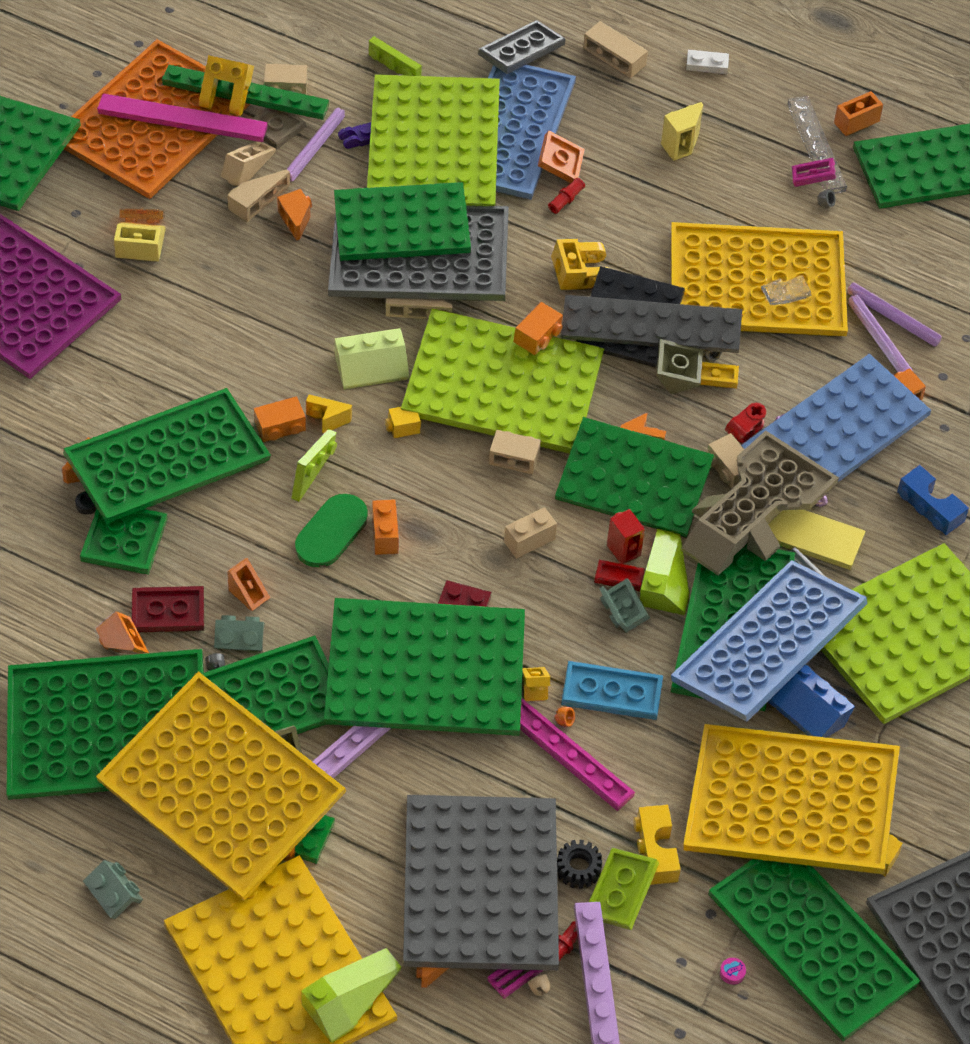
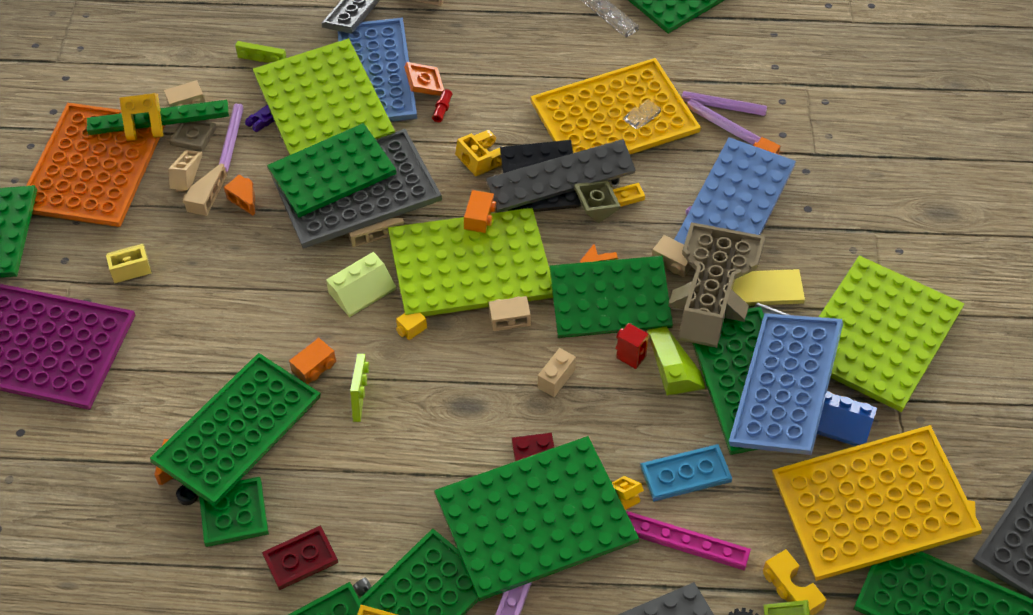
camera: 20 degrees left, 0 degrees up
orange slope [96,611,149,655] -> none
dark pink tile [97,93,268,142] -> none
clear orange plate [119,208,165,223] -> none
sand green bracket [214,615,265,651] -> none
orange slope [227,558,270,611] -> none
green tile [295,494,368,567] -> none
yellow slope [306,394,352,433] -> none
orange brick [372,499,399,555] -> none
orange hinge [554,707,575,727] -> none
red tile [594,559,645,592] -> none
sand green bracket [599,578,650,633] -> none
light yellow slope [661,102,703,161] -> none
red piece [725,403,767,444] -> none
dark pink tile [792,158,836,187] -> none
dark grey hinge [817,190,836,208] -> none
blue arch [897,465,969,535] -> none

